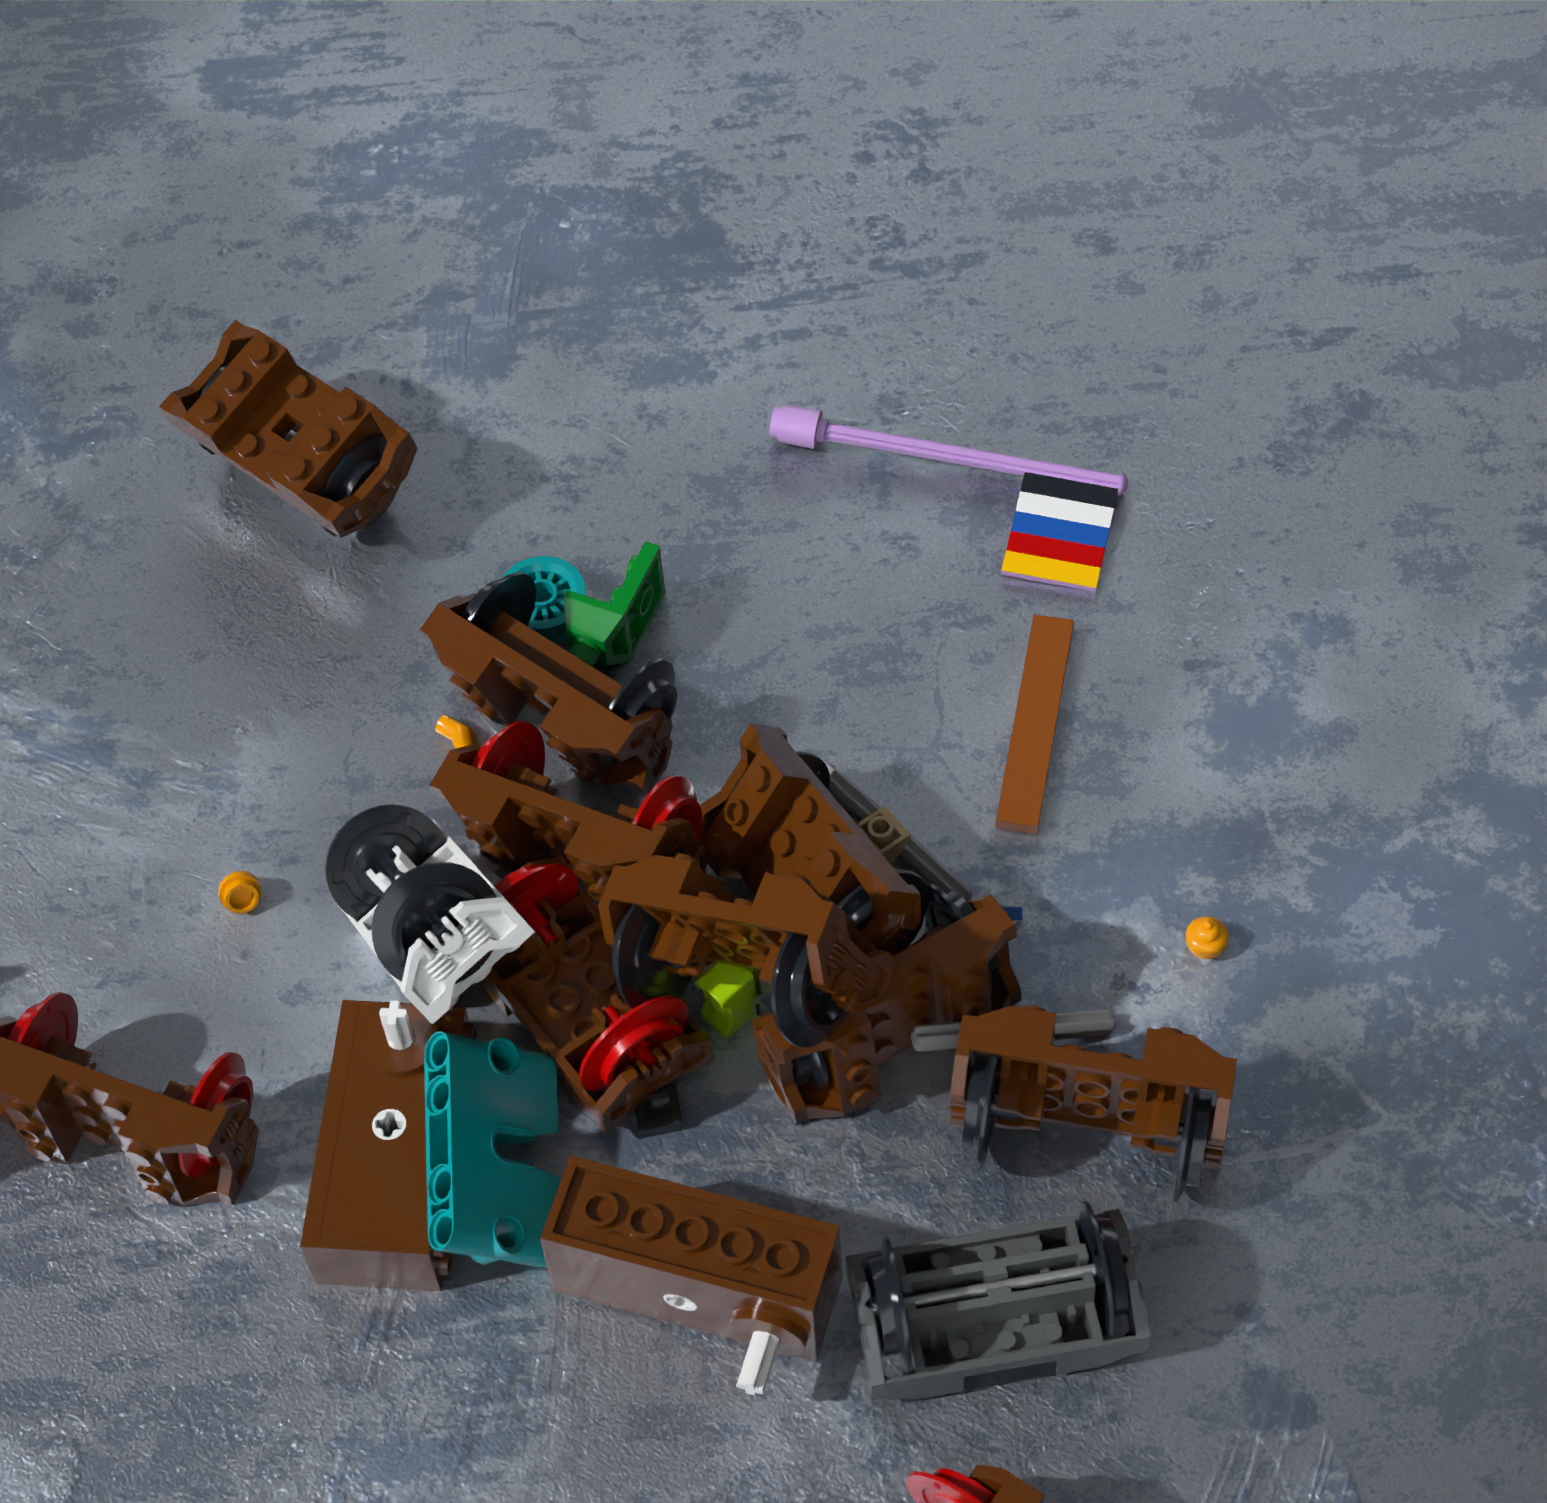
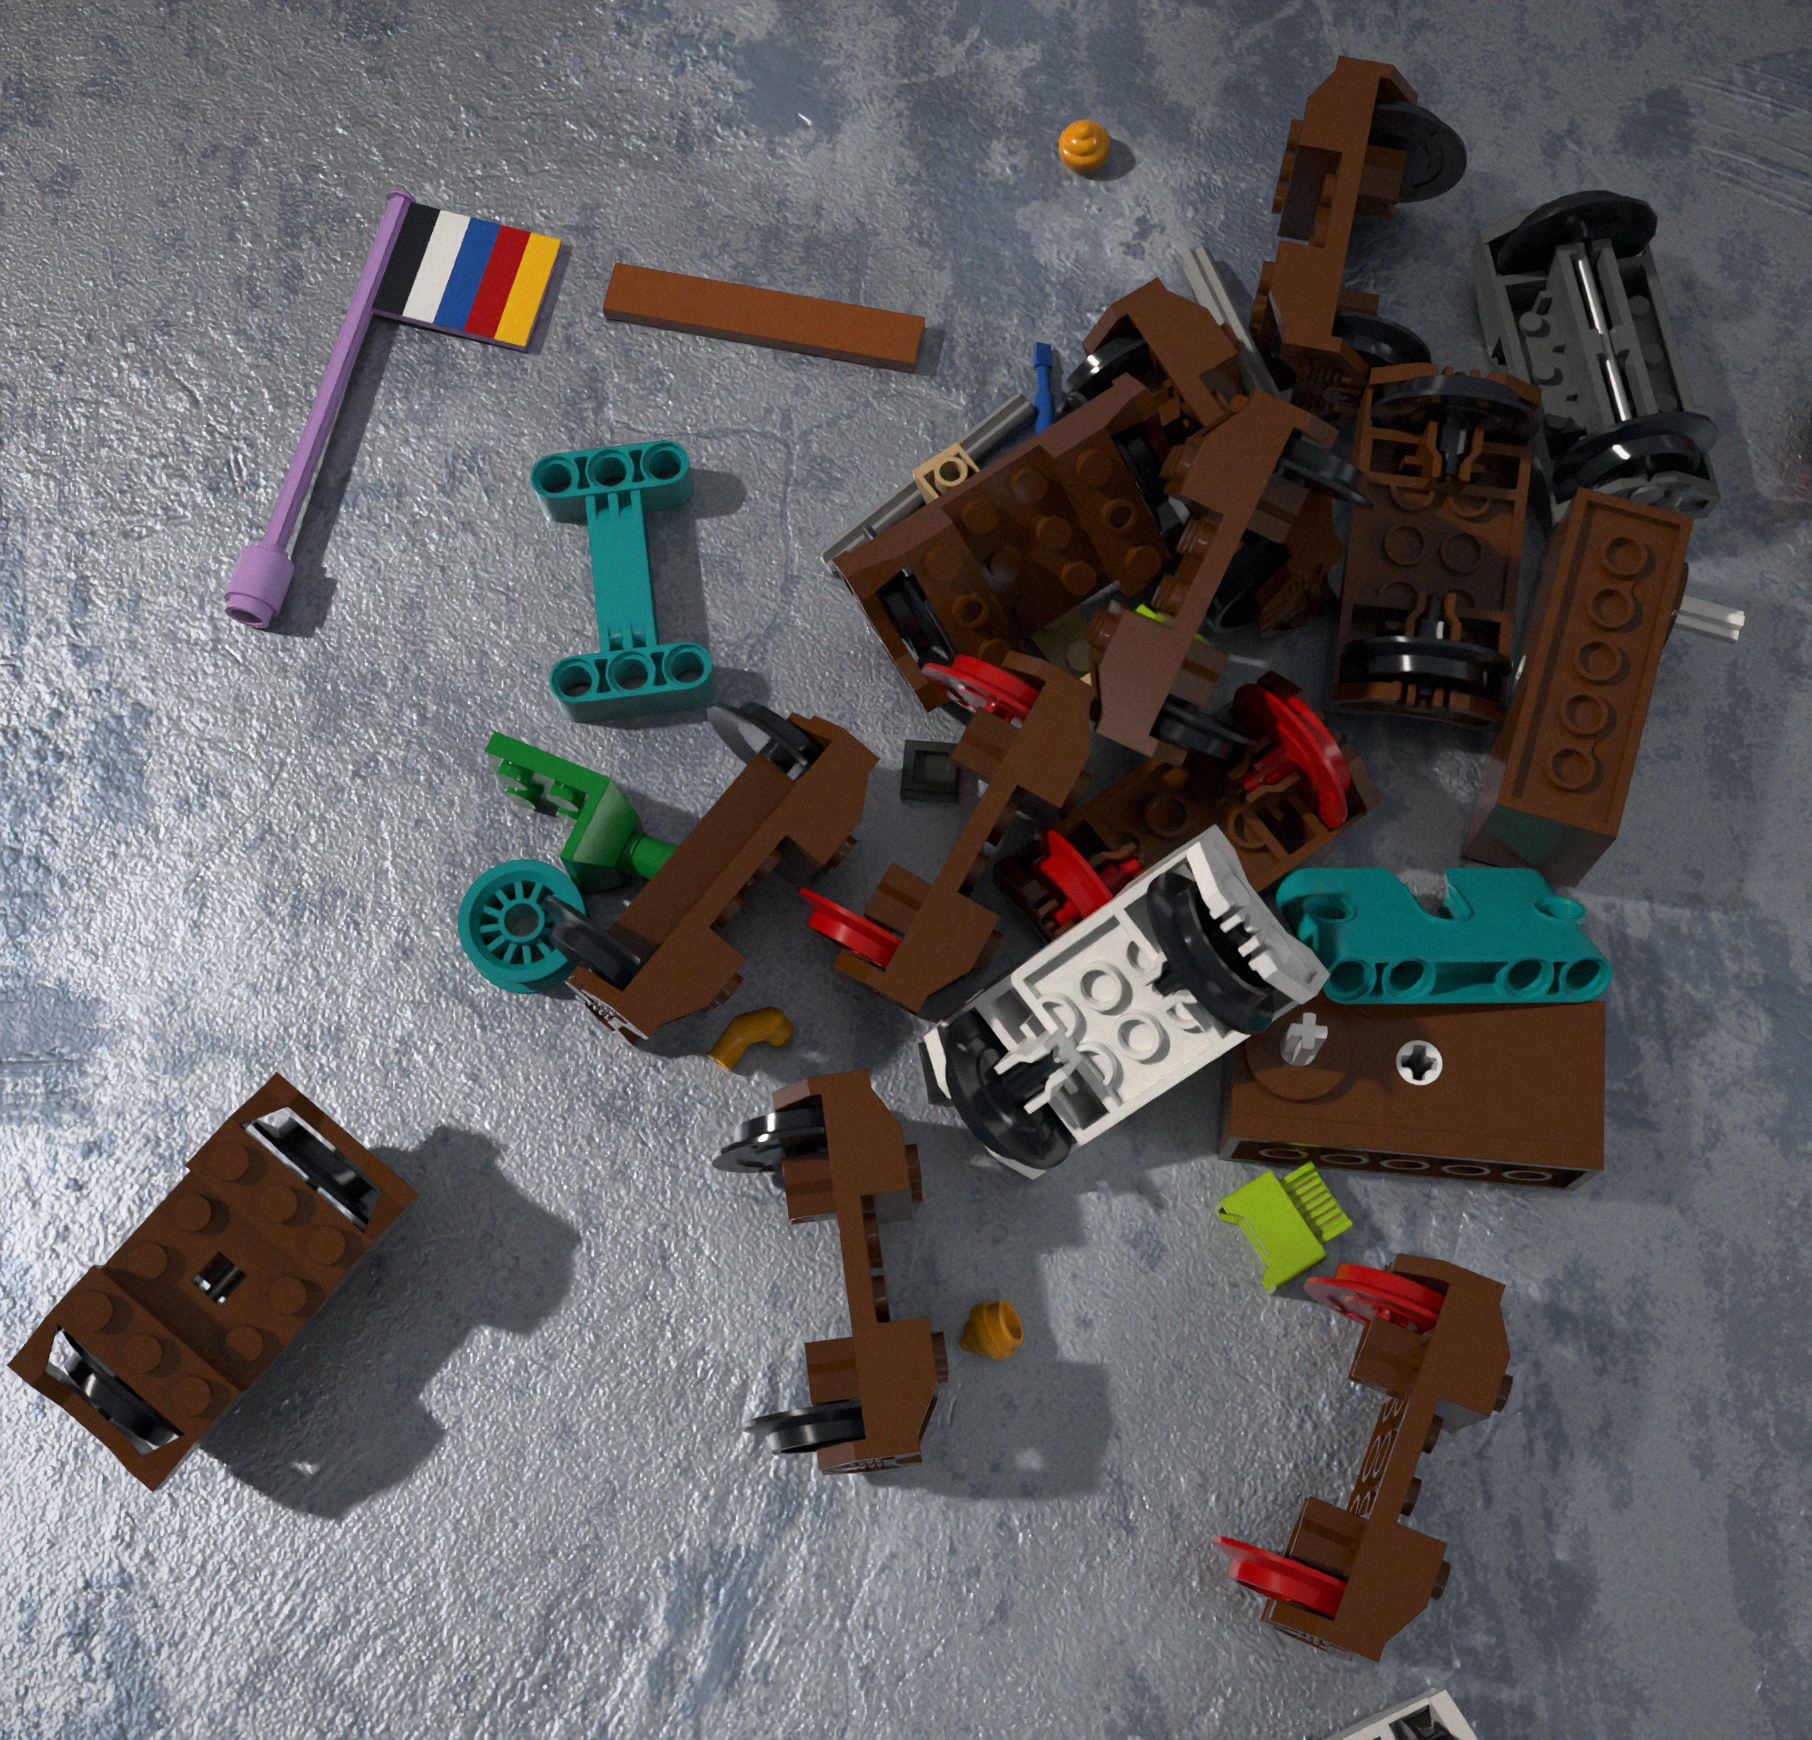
camera: 90 degrees left, 15 degrees up
none -> teal beam [530,440,717,723]
none -> reddish brown piece [711,1069,949,1476]
none -> lime piece [1214,1161,1354,1295]
none -> reddish brown piece [1324,362,1542,733]

